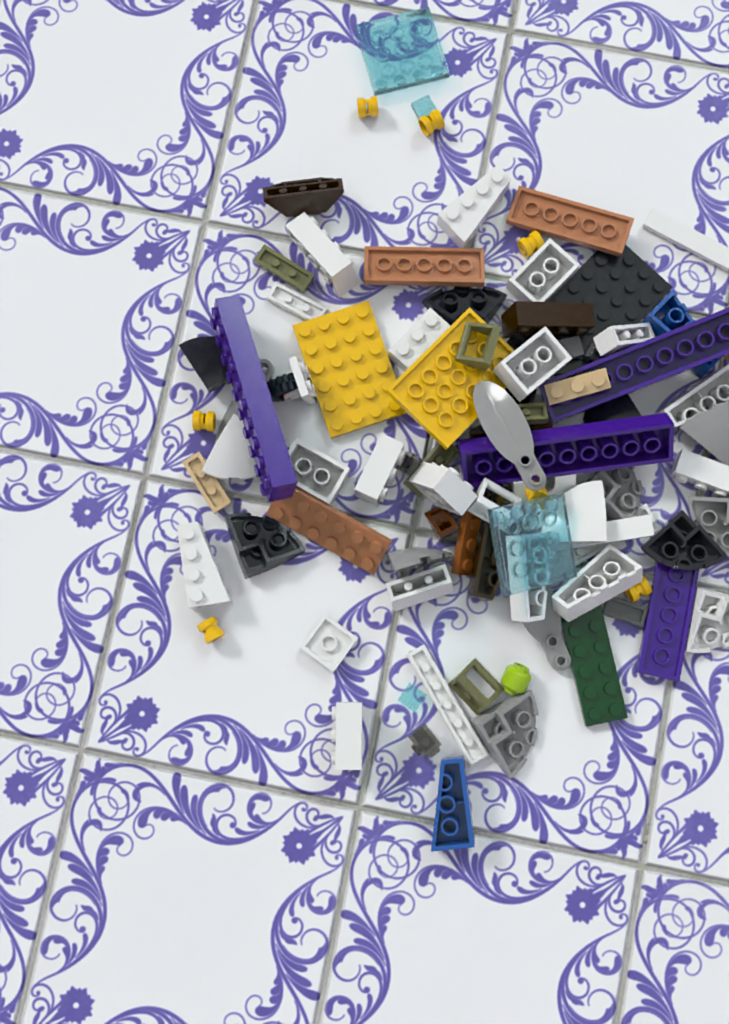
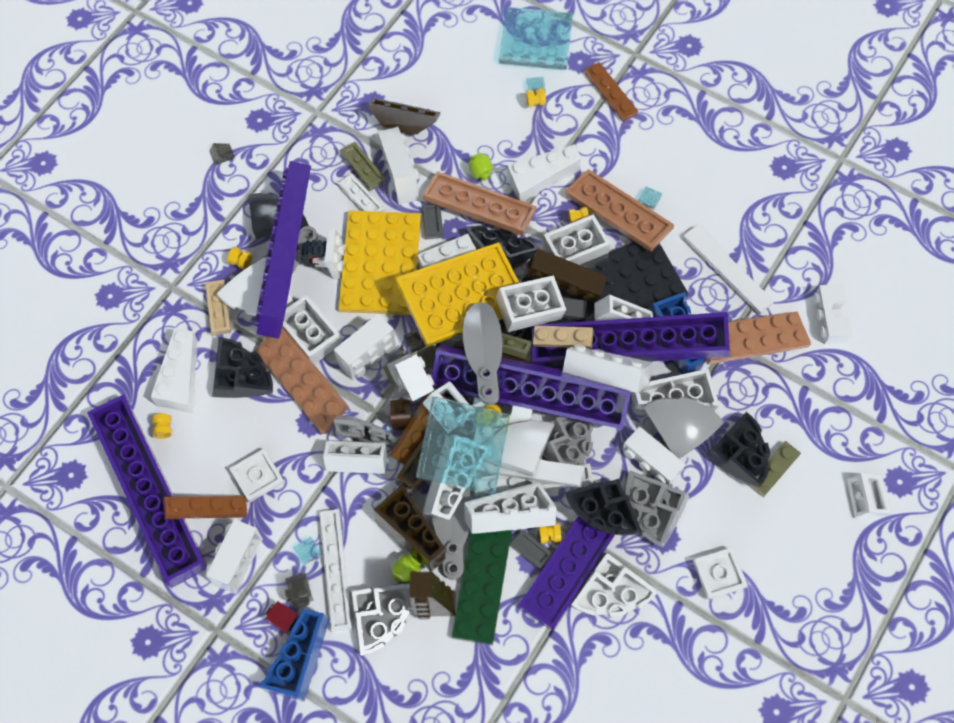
camera: 20 degrees right, 15 degrees down
yellow wheel [357,96,378,119] -> none
olive tile [448,658,504,715] -> none
olive tile [455,322,501,371] -> none
none -> dark purple brick [87,394,208,588]
none -> dark orange plate [163,496,247,519]
none -> clear smoke slope [210,143,235,165]
none -> dark red brick [265,601,299,636]
none -> dark brown wedge [373,484,446,572]
none -> clear smoke slope [404,327,426,352]
none -> dark brown wedge [410,572,456,620]
none -> dark grey tile [422,204,443,240]
none -> lime head [468,153,494,181]
none -> white wedge [563,344,654,393]
none -> dark orange plate [585,62,638,122]
none -> clear light blue tile [638,186,662,210]

